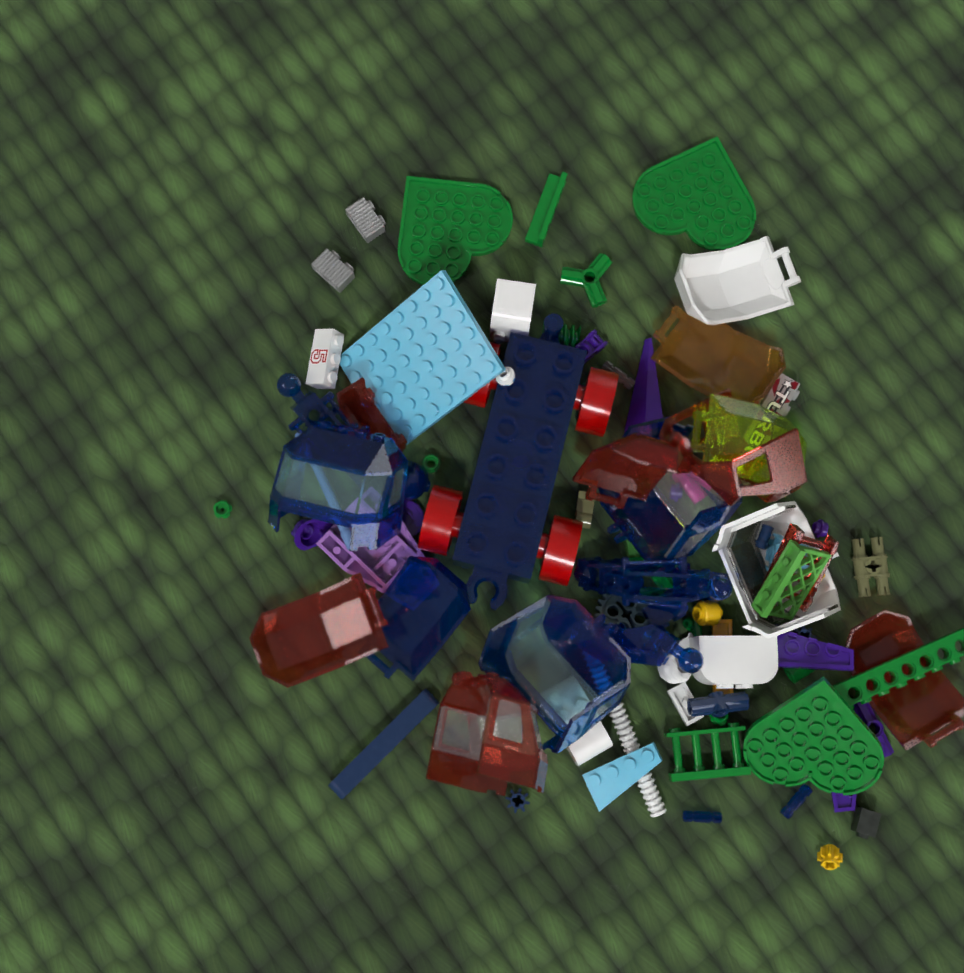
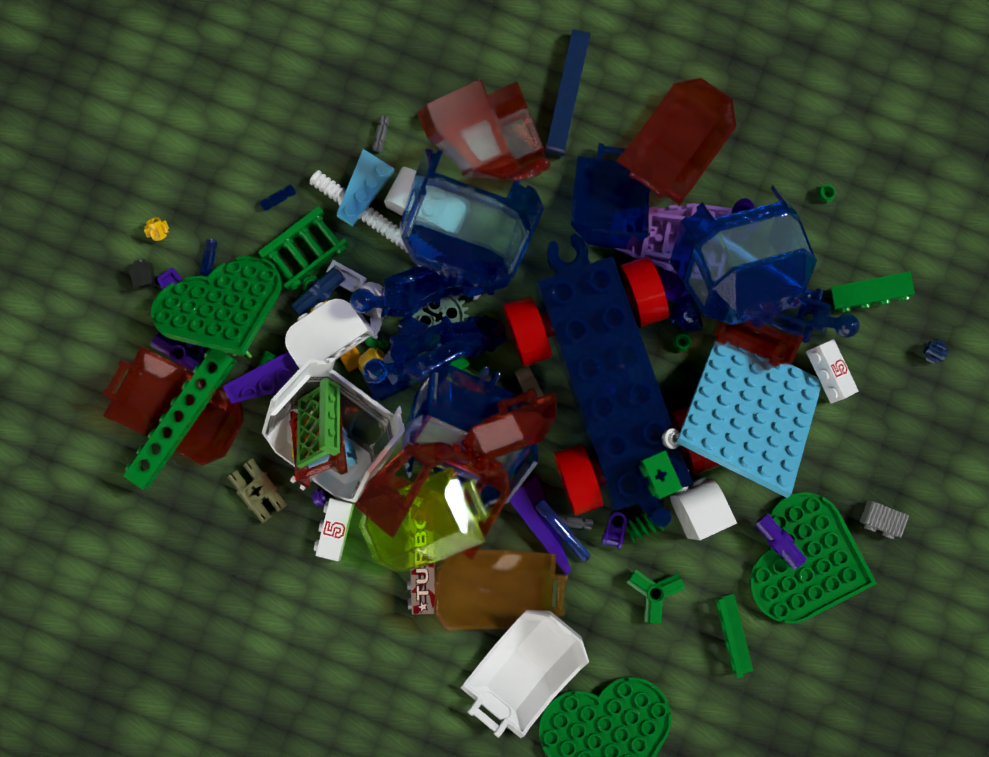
camera: 150 degrees right, 5 degrees up
light grey brick [311,248,355,293] -> none
dark blue pin [754,524,774,550] -> none
none -> white brick [314,498,355,561]
none -> dark grey axle [372,115,390,153]
none -> clear blue axle [535,500,591,562]
none -> green brick [639,450,683,499]
none -> dark purple piece [755,513,807,570]
none -> green wedge [830,271,915,313]
none -> dark blue gear [923,339,949,364]

